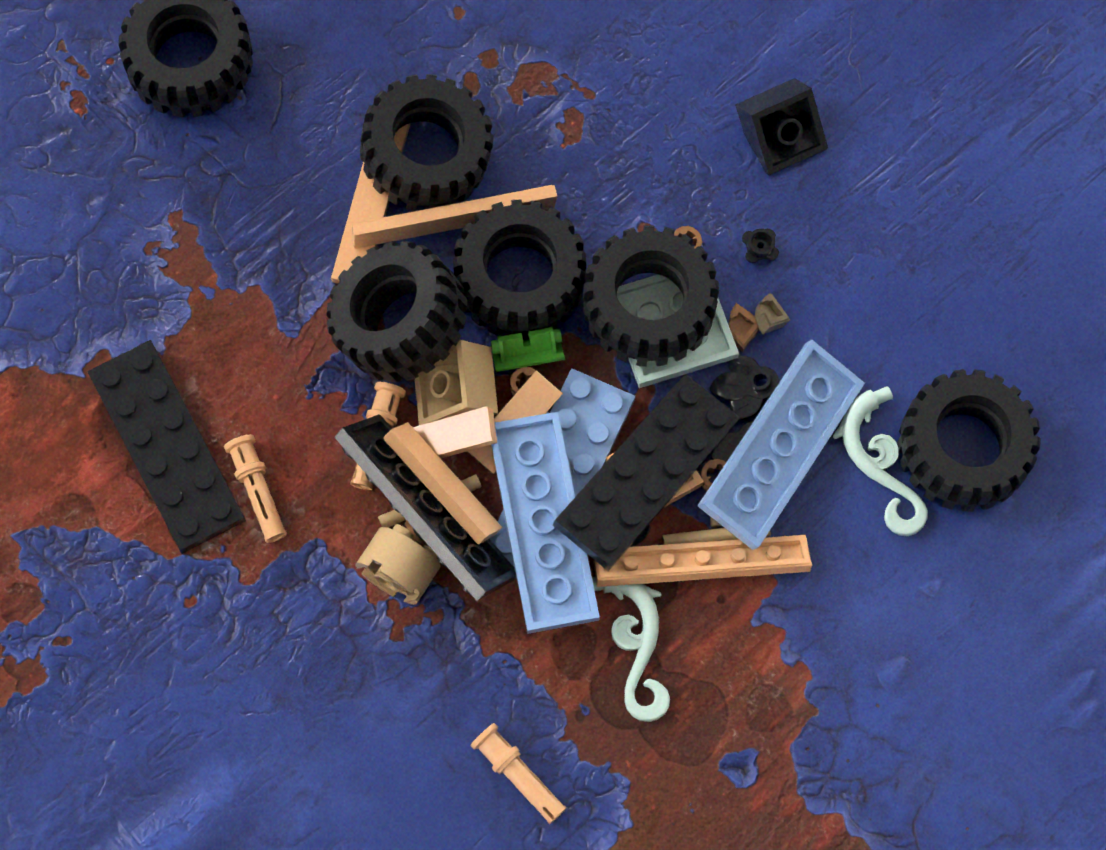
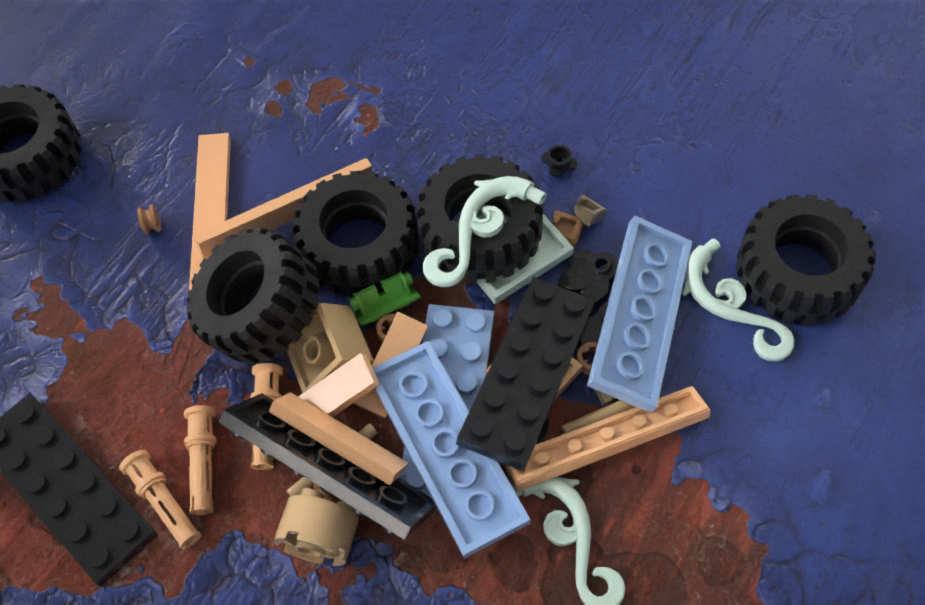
camera: 10 degrees left, 10 degrees down
black tyre [360,74,494,211] -> none
black slope [735,78,828,175] -> none
none -> medium nougat bush [137,204,162,235]
none -> light nougat pin [184,406,217,516]
none -> light aqua plant [423,176,547,287]

